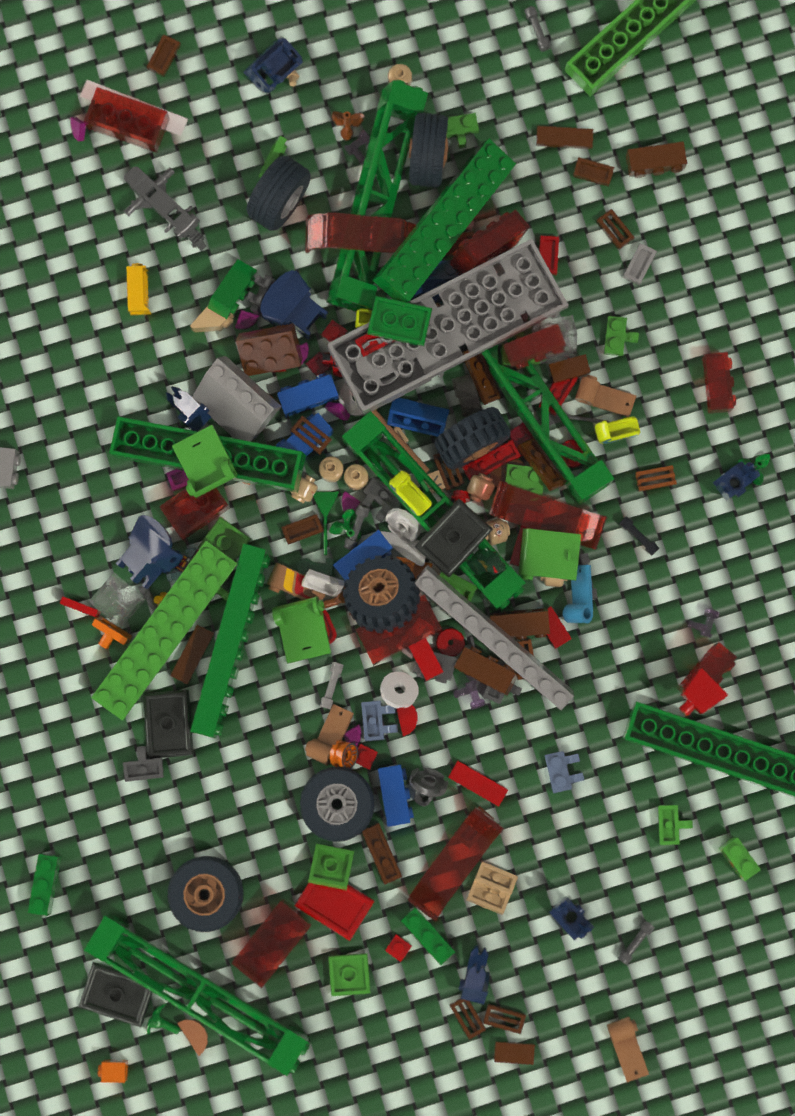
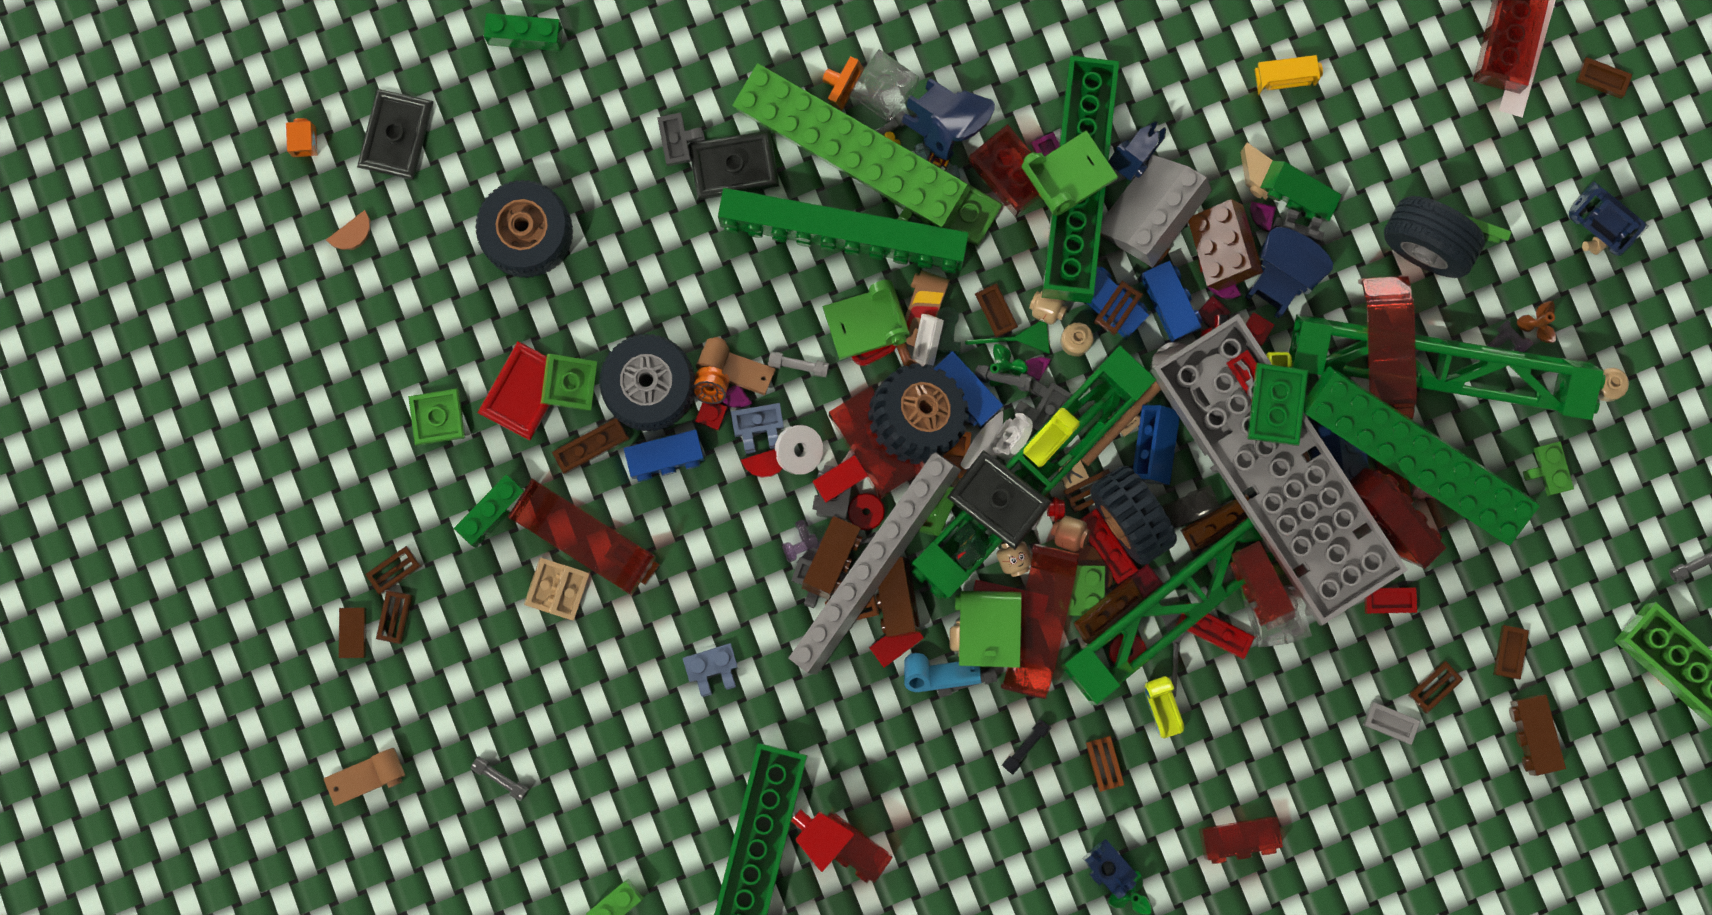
camera: 85 degrees right, 0 degrees up
red tile [60,596,101,618] -> none
green piece [84,913,311,1076] -> none
dark grey piece [124,166,206,251] -> none
green plant [147,1003,180,1035] -> none
reddish brown tile [170,625,215,685] -> none
clear red brick [231,900,312,988] -> none
magenta tile [325,402,351,421] -> none
tan head [344,464,369,490] -> none
red plate [385,934,412,962] -> none
black wheel [409,113,448,188] -> none
dark grey tile [409,768,448,806] -> none
red tile [448,761,508,807] -> none
dark blue piece [459,946,490,1004] -> none
reddish brown tile [536,126,593,149] -> none
reddish brown tile [549,354,591,383] -> none
dark blue piece [549,896,594,941] -> none
medium nougat door [575,375,637,417] -> none
bright green plate [604,316,639,356] -> none
bright green plate [658,805,693,845] -> none
piece [688,608,720,638] -> none

